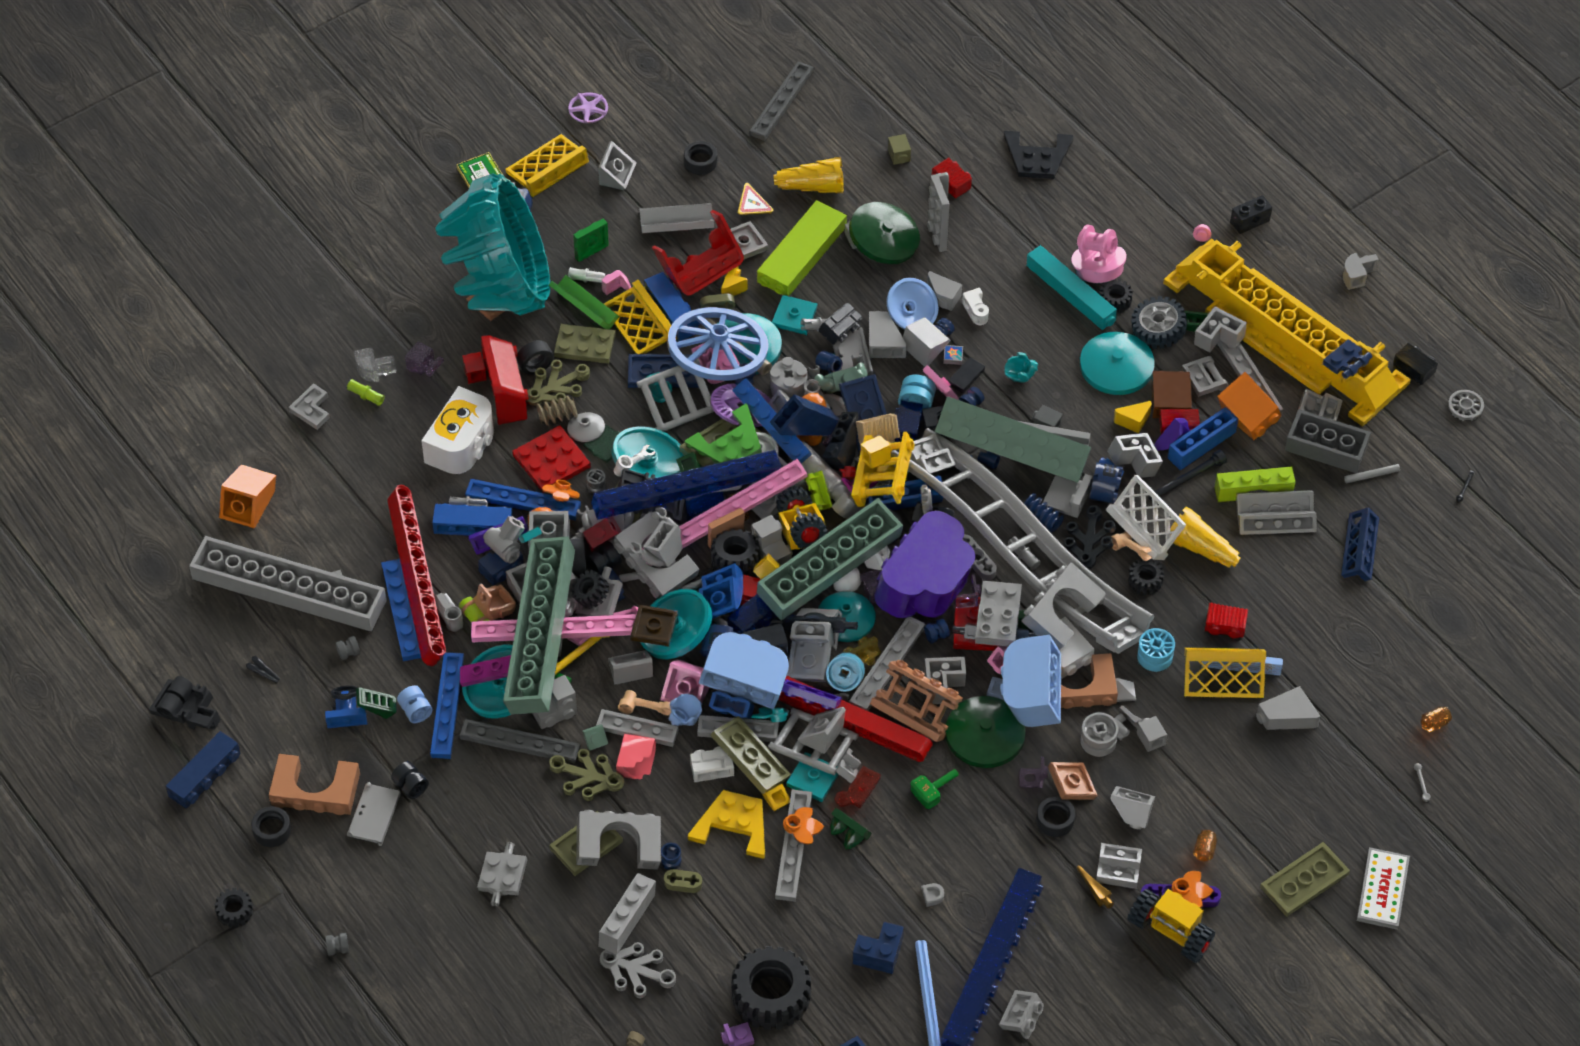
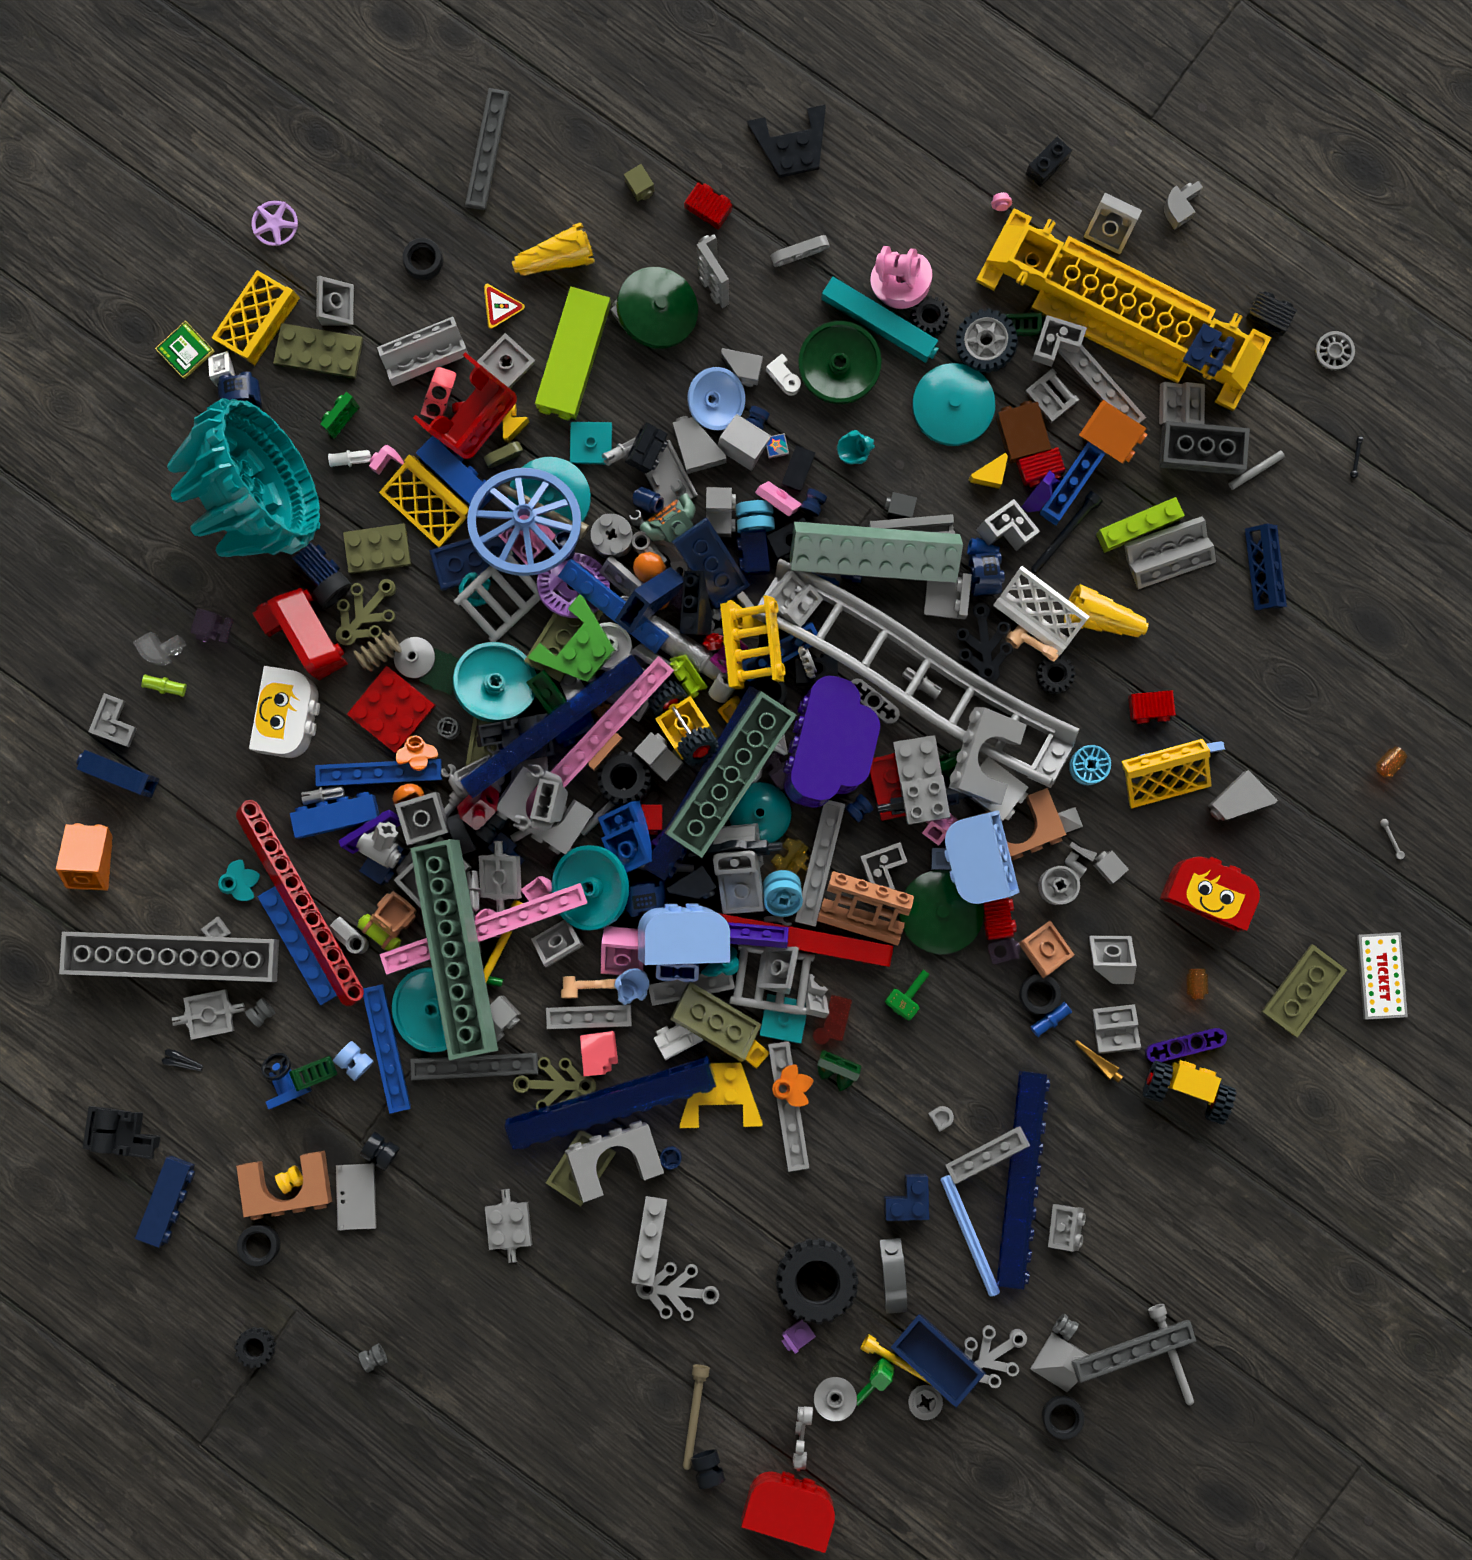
camera: 15 degrees left, 30 degrees up
magenta plate [460,655,511,687] -> none
teal tile [519,527,542,543] -> none
bright green fence [549,275,620,330] -> none
black tyre [571,570,609,609] -> none
sand green plate [583,724,608,750] -> none
white brick [614,445,655,477] -> none
dark brown tile [630,605,678,647] -> none
olive beam [664,869,702,893] -> none
yellow brick [753,553,781,580] -> none
tan brick [856,413,900,444] -> none
yellow brick [860,436,892,468] -> none
clear purple bracket [955,574,981,608] -> none
dark blue piece [1024,493,1064,533] -> none
orange plate [1171,871,1213,908] -> none
none -> dark blue slope [77,750,159,798]
none -> light grey plate [172,989,245,1040]
none -> teal plate [218,860,260,901]
none -> olive plate [273,323,363,379]
none -> yellow wheel [275,1165,303,1194]
none -> dark blue brick [292,542,341,586]
none -> coral piece [420,367,456,419]
none -> clear blue brick [505,1057,716,1149]
none -> light grey brick [706,487,736,537]
none -> light grey beam [770,235,830,267]
none -> dark green dish [798,321,881,404]
none -> dark grey arch [880,1238,907,1314]
none -> light grey plate [946,1127,1030,1184]
none -> red brick [983,897,1017,940]
none -> blue pin [1030,1002,1072,1037]
none -> light grey slope [1083,193,1142,254]
none -> red brick [1160,857,1260,932]

